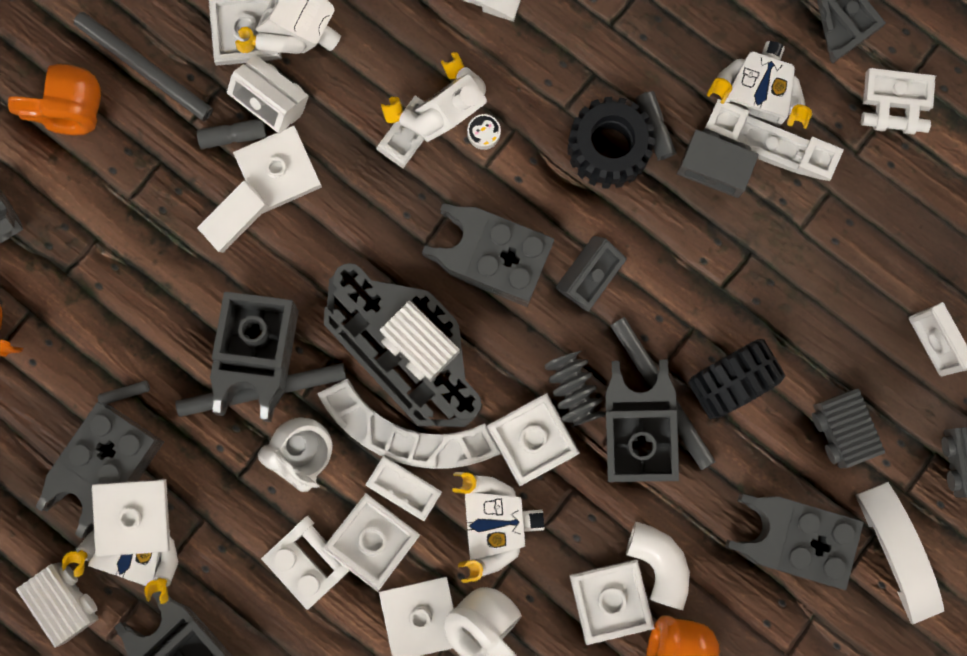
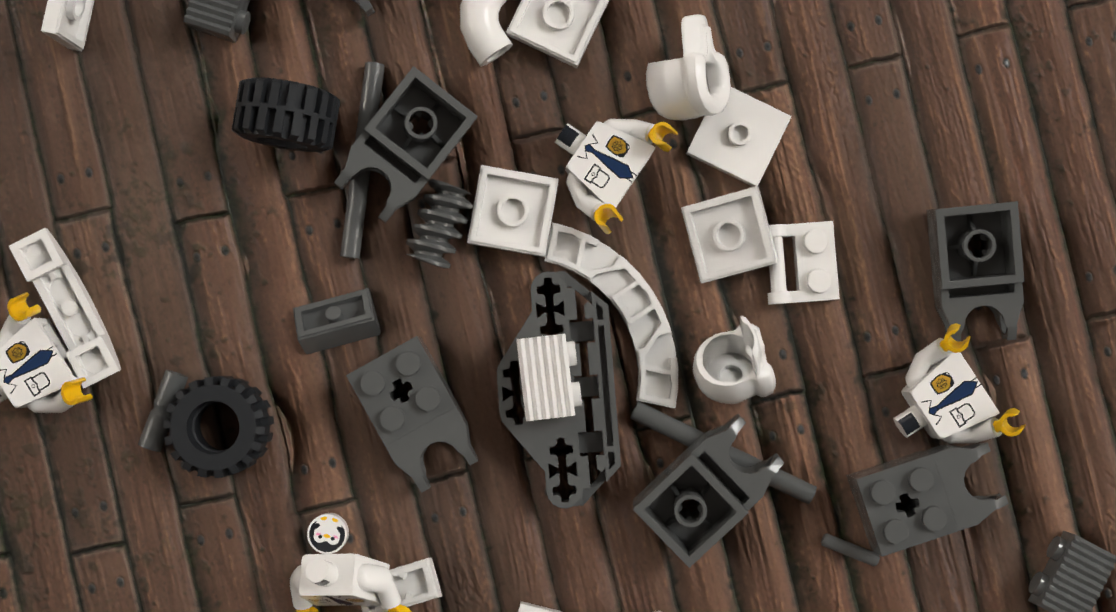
camera: 145 degrees left, 5 degrees up
white brick [16,562,99,648] -> none
white plate [92,479,170,557] -> none
white plate [365,456,442,521] -> none
dark grey brick [677,129,759,198] -> none

